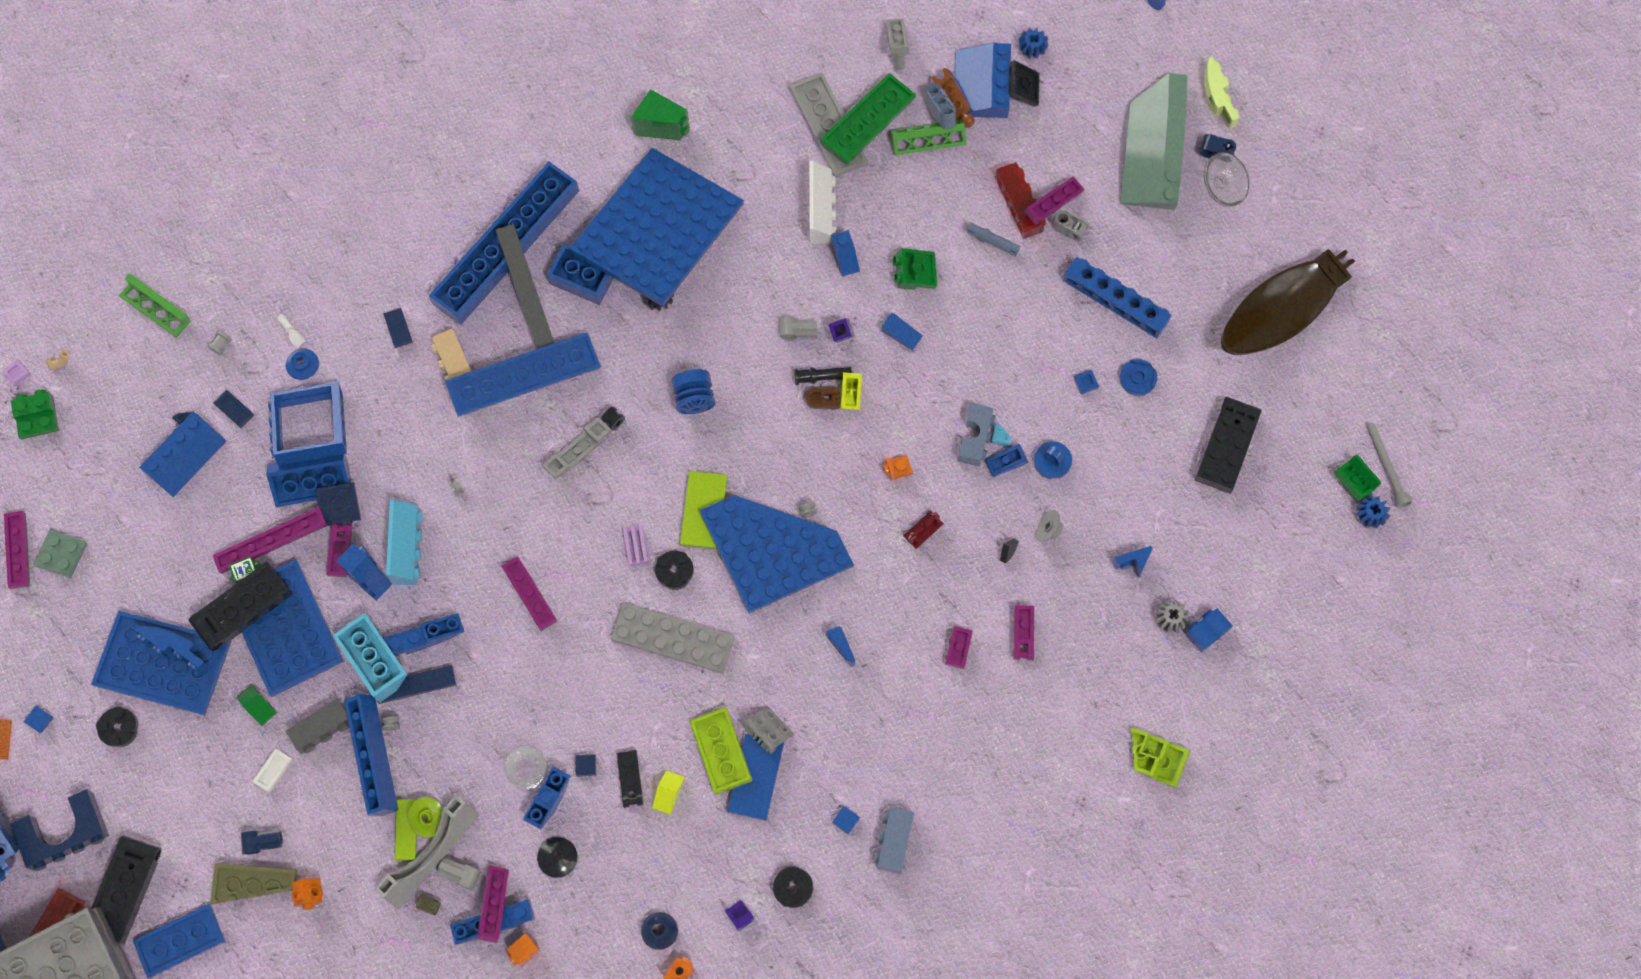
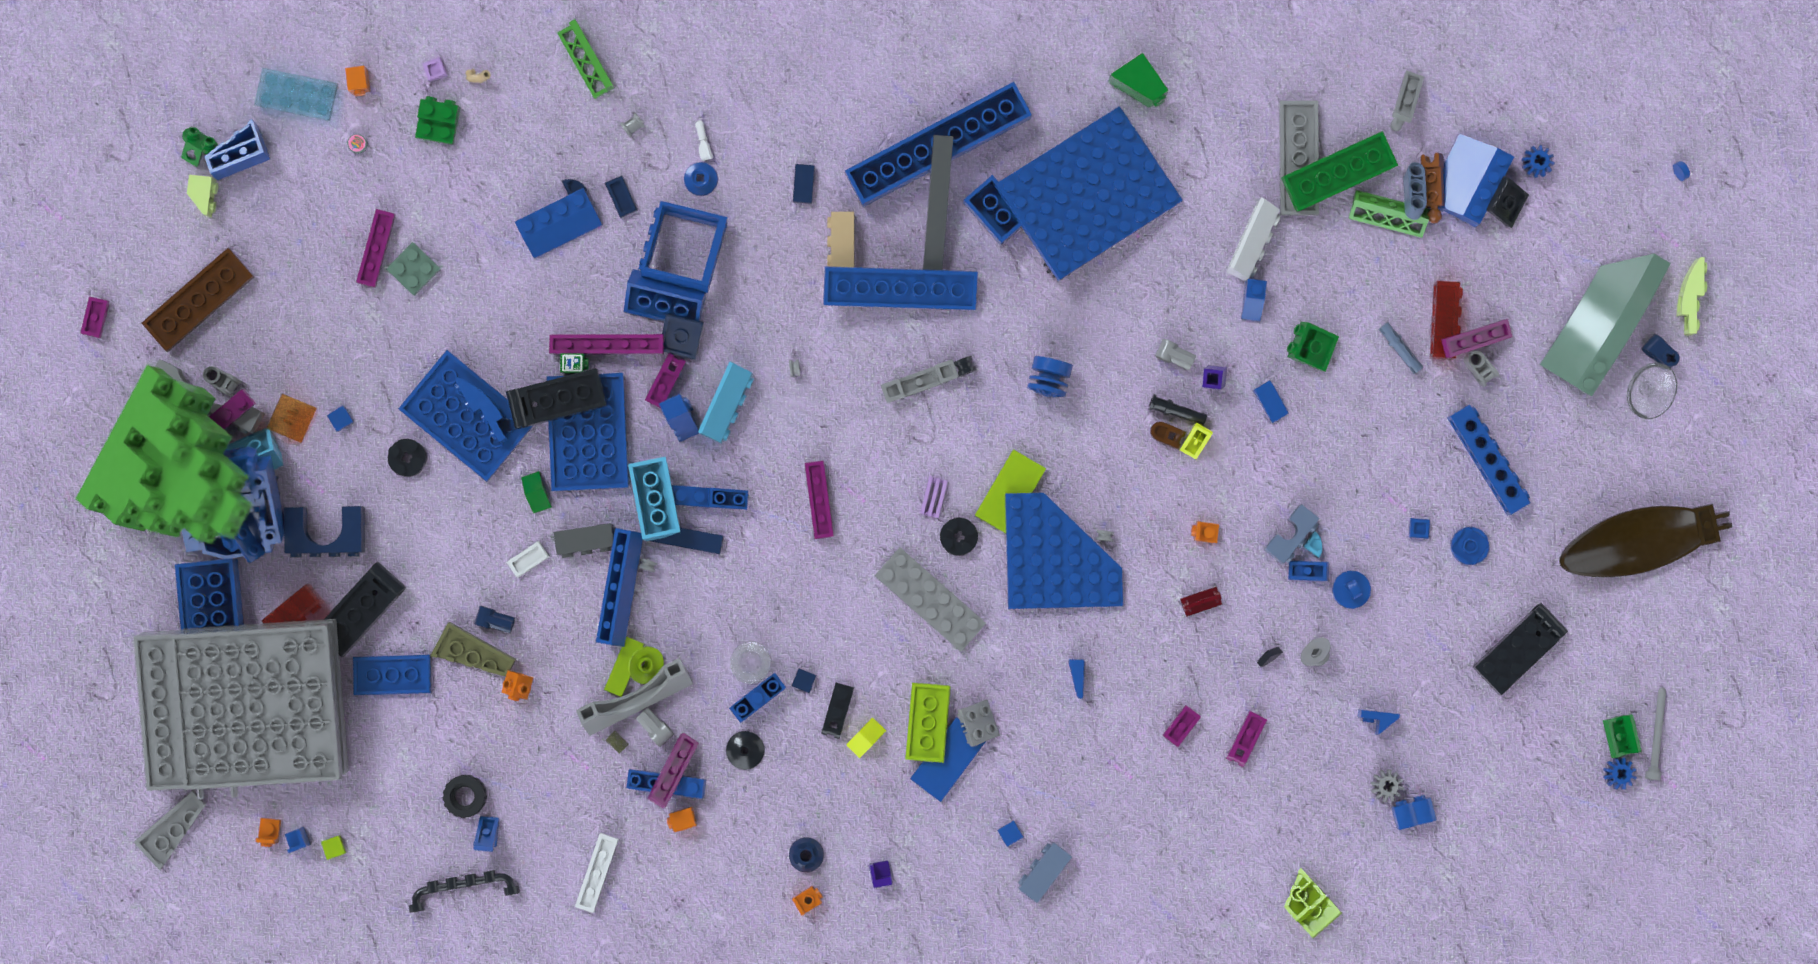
camera: 25 degrees right, 15 degrees up
black plate [773,867,813,908] -> none

